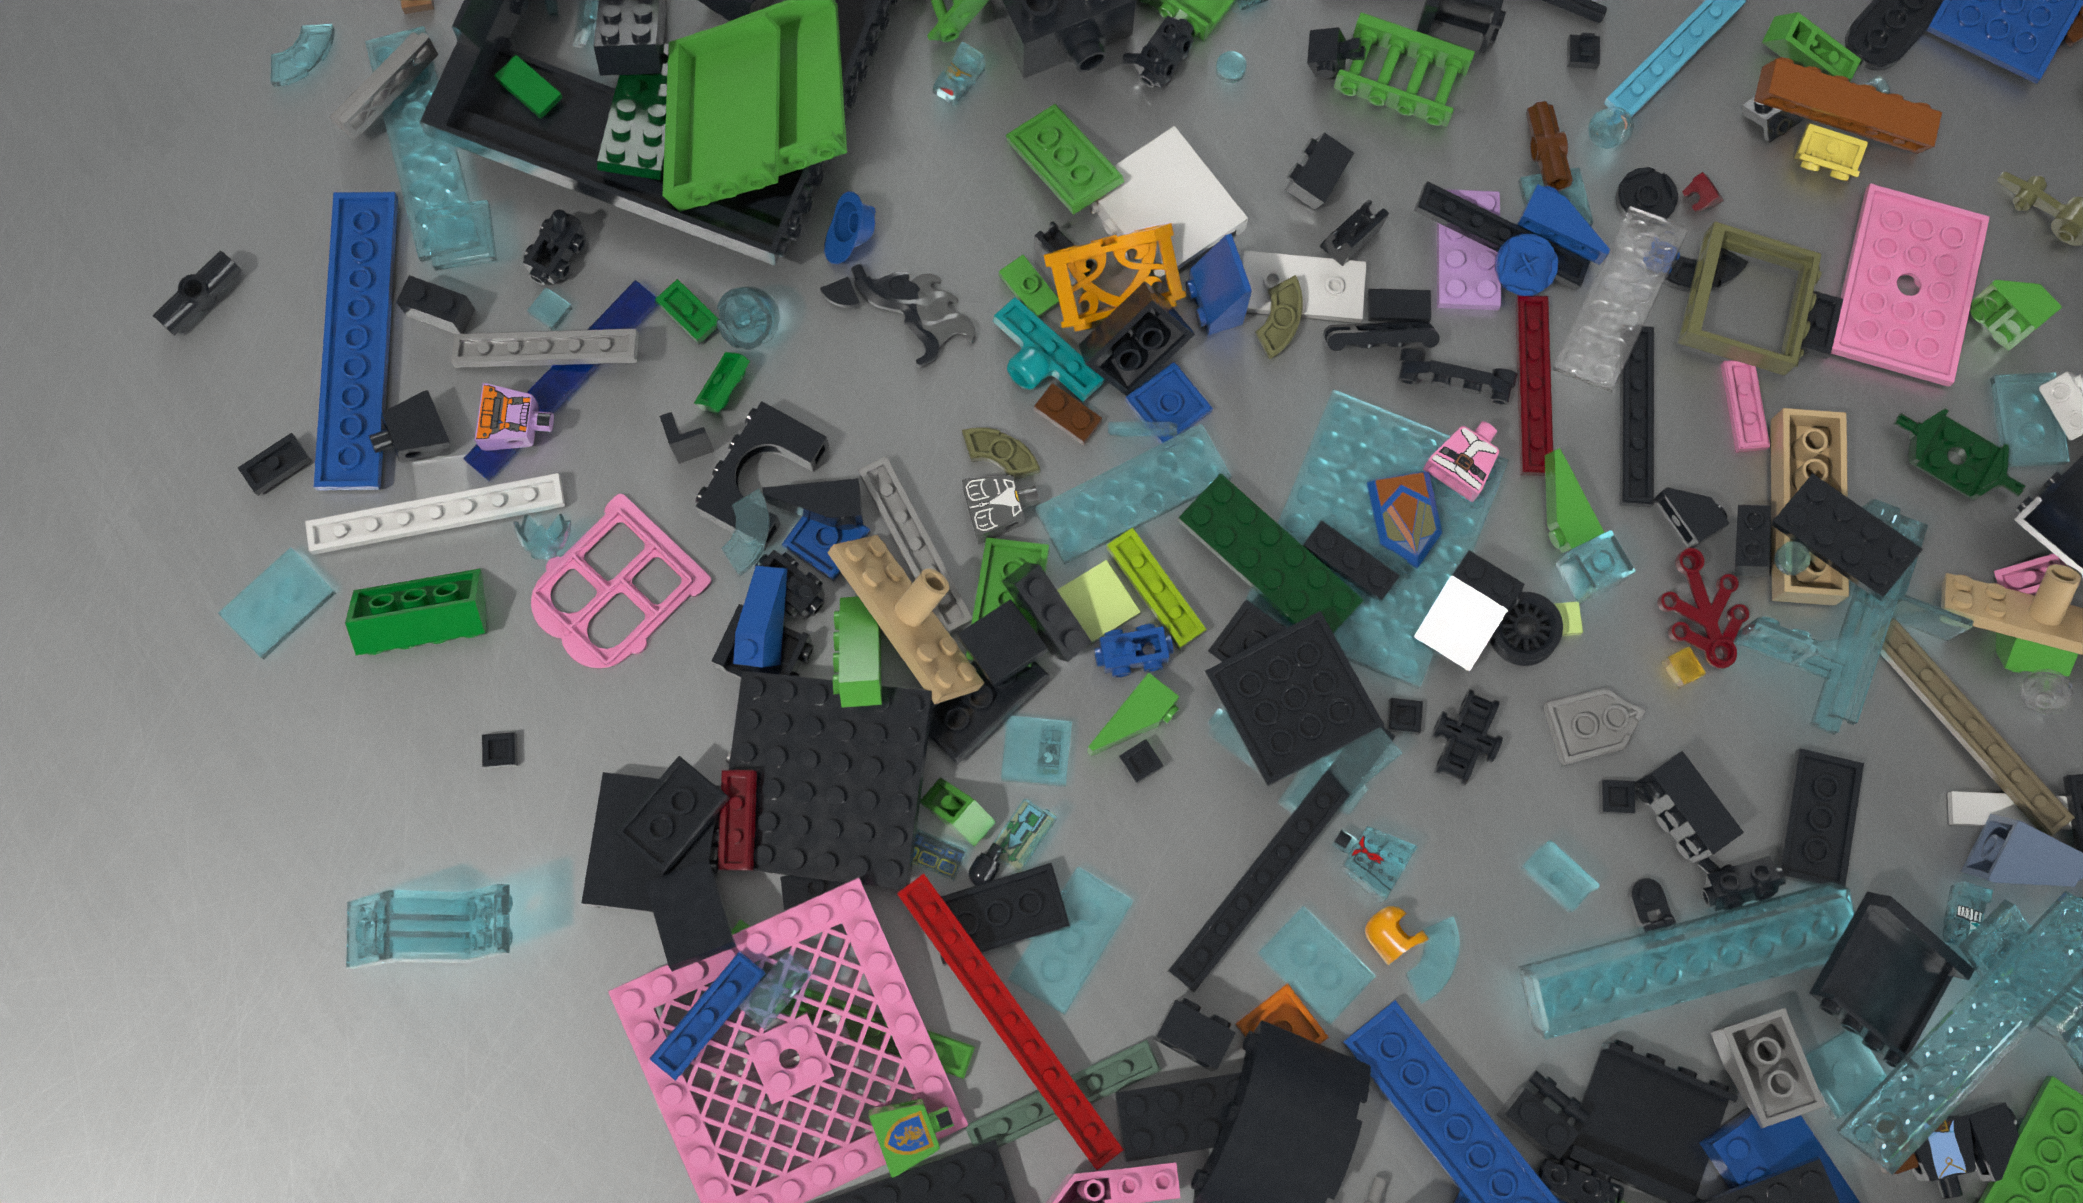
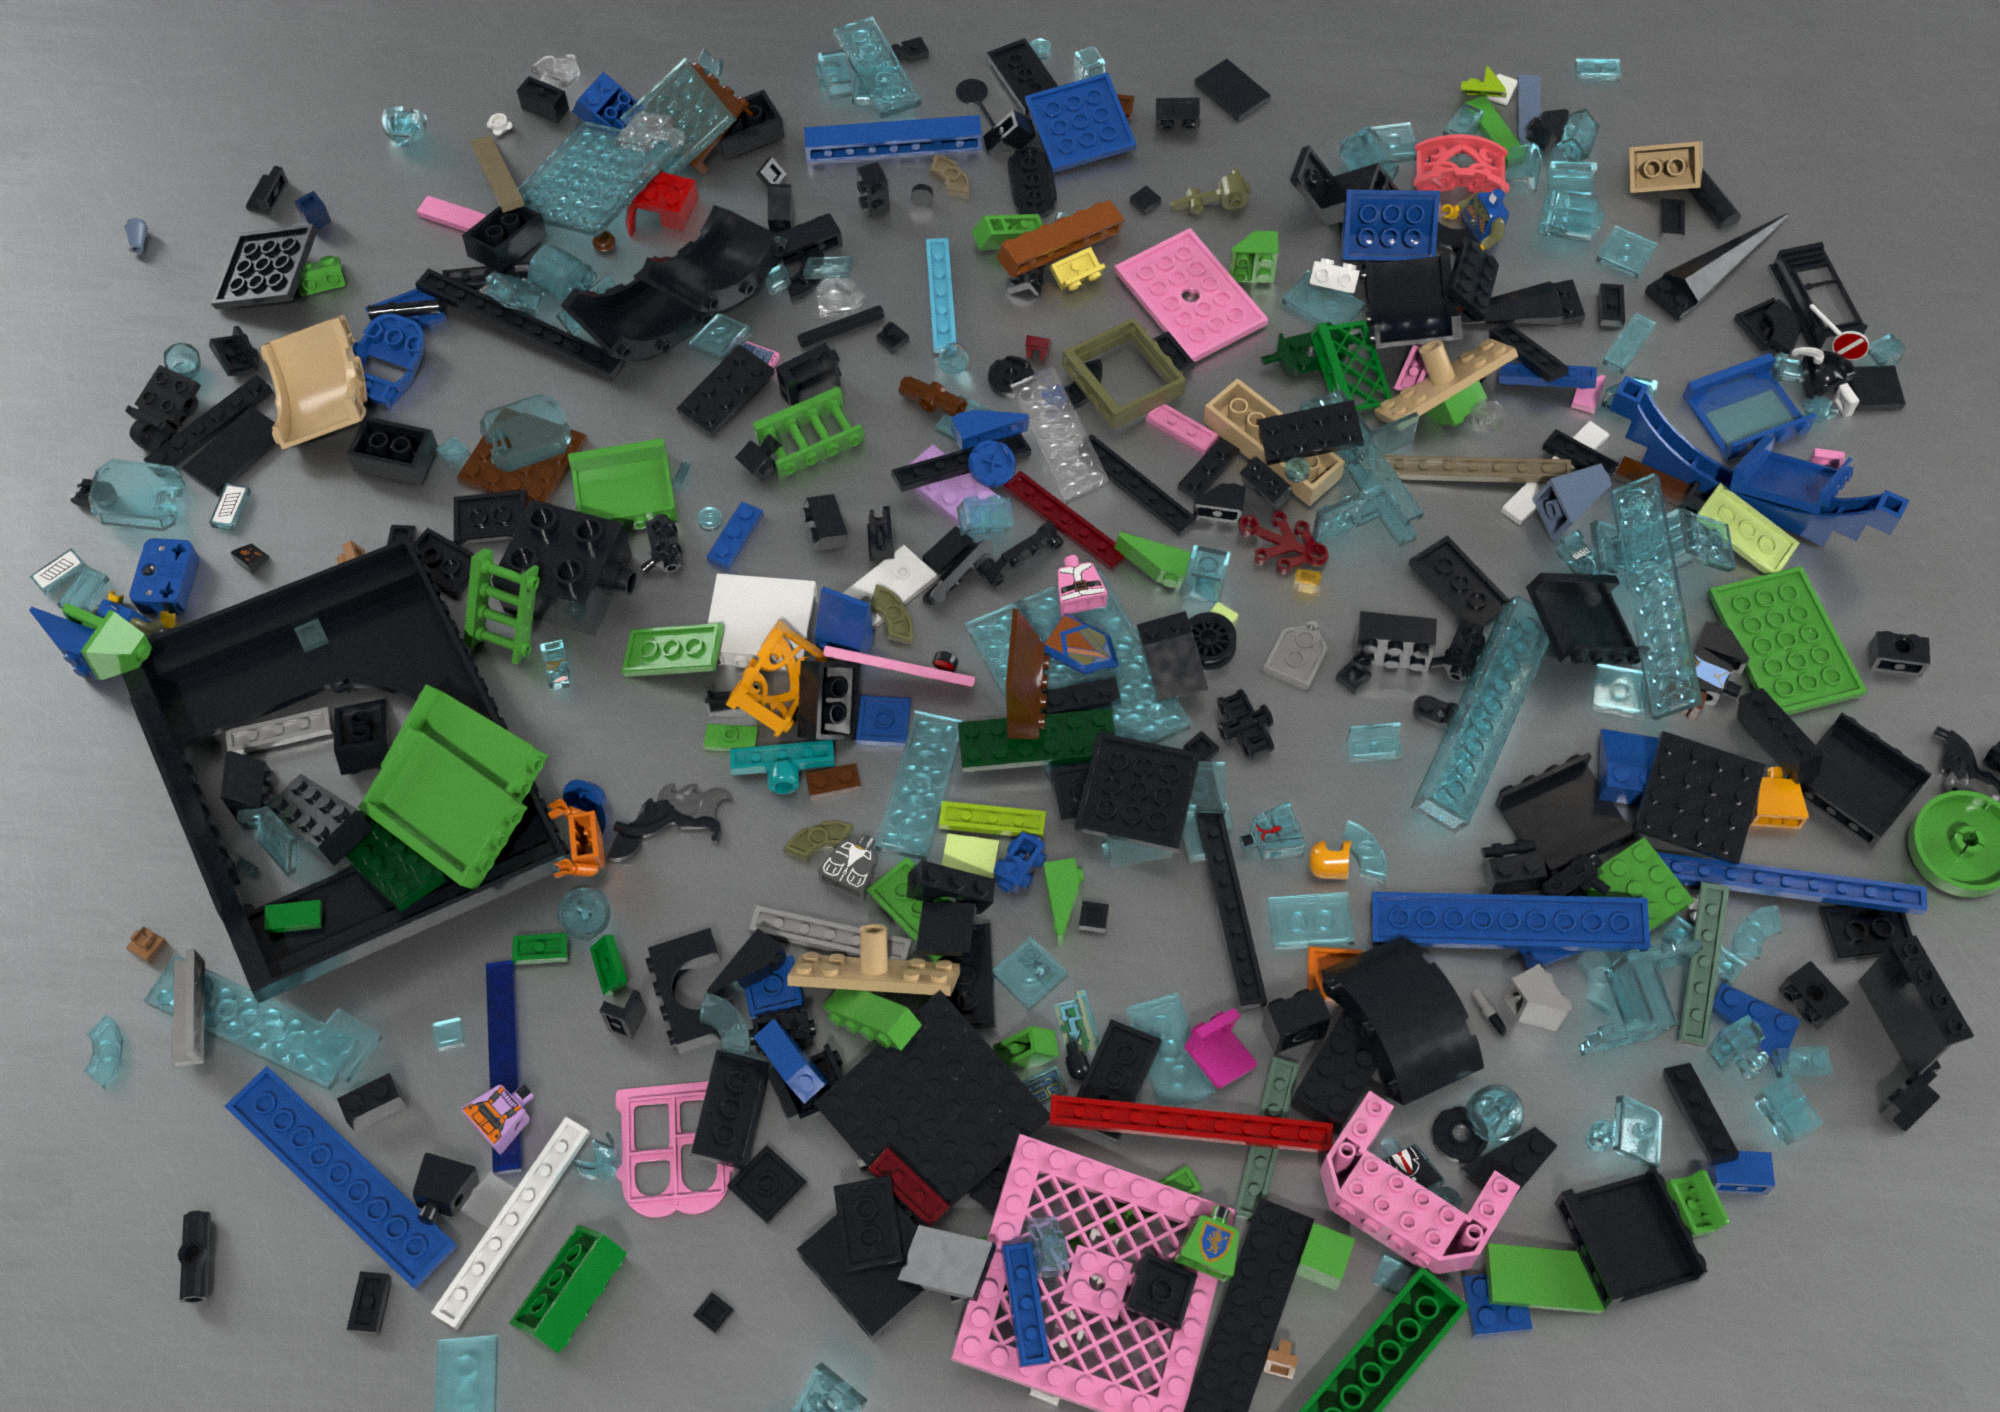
camera: 45 degrees left, 15 degrees down
light grey plate [451,329,640,368] -> none
black brick [523,209,586,285] -> none
clear light blue tile [1108,422,1177,437] -> none
light grey slope [1711,1008,1826,1128] -> none
none -> orange torso [548,799,605,878]
none -> black plate [690,1049,770,1170]
none -> blue plate [706,501,764,571]
none -> black tile [727,1145,808,1226]
none -> bright pink tile [823,645,975,687]
none -> black tile [932,651,959,672]
none -> clear light blue brick [956,495,1014,536]
none -> reddish brown slope [1006,609,1050,739]
none -> black tile [1124,1252,1198,1332]
none -> black tile [1130,185,1161,215]
none -> black plate [1178,437,1240,500]
none -> dark pink bracket [1184,1008,1257,1089]
none -> green fence [1310,320,1392,413]

